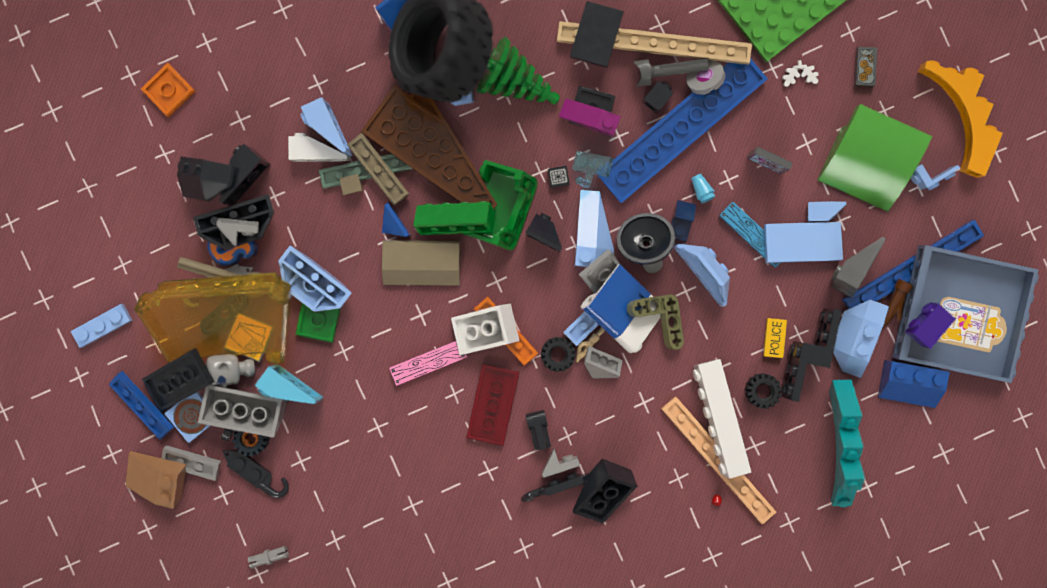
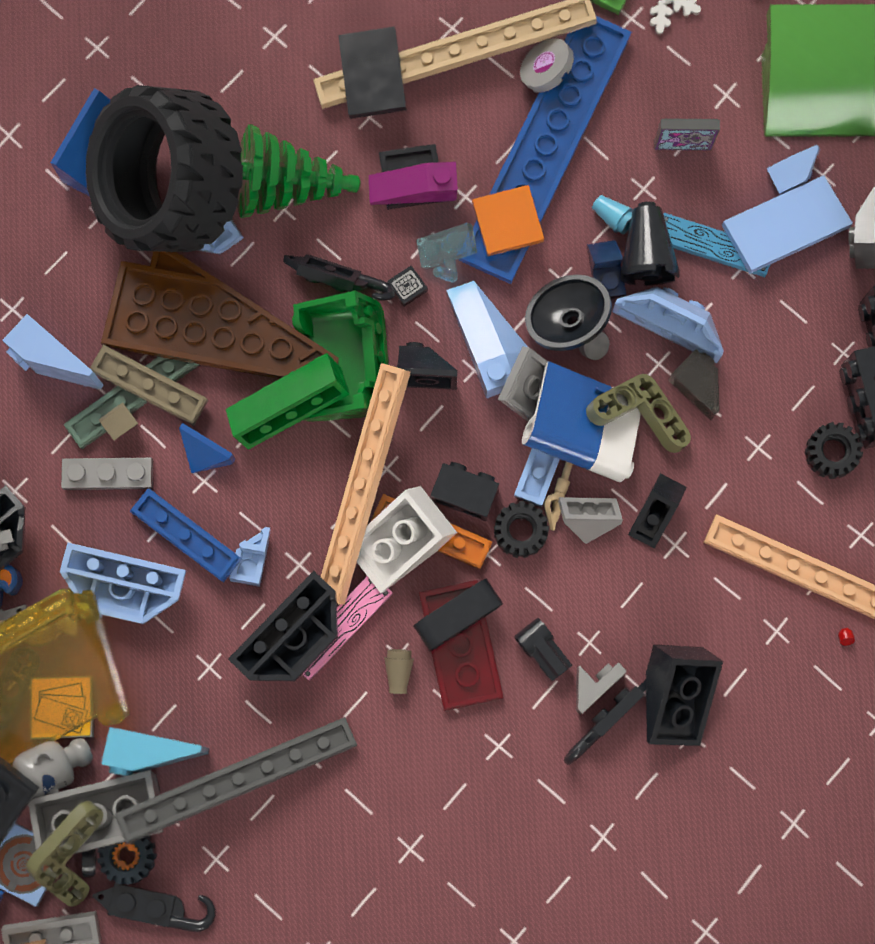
camera: 25 degrees left, 10 degrees down
white slope [288,133,350,162] -> none
green tile [295,303,341,343] -> none
dark tan slope [382,240,460,285] -> none
dark grey piece [634,58,709,87] -> none
black brick [642,81,673,114] -> none
white brick [693,359,751,479] -> none
yellow tile [763,318,787,358] -> none
none -> olive beam [26,801,103,907]
none -> light grey plate [61,458,153,490]
none -> dark grey tile [115,717,357,845]
none -> blue tile [130,488,242,583]
none -> black wedge [228,571,338,681]
none -> light blue slope [230,527,271,587]
none -> black plate [283,254,395,301]
none -> light nougat tile [321,363,411,605]
none -> dark tan cone [384,649,414,694]
none -> black beam [413,578,503,652]
none -> black brick [430,462,499,521]
none -> orange tile [472,185,544,257]
none -> black cone [620,201,680,286]
none -> black slope [628,473,687,549]
none -> clear smoke slope [668,349,719,420]

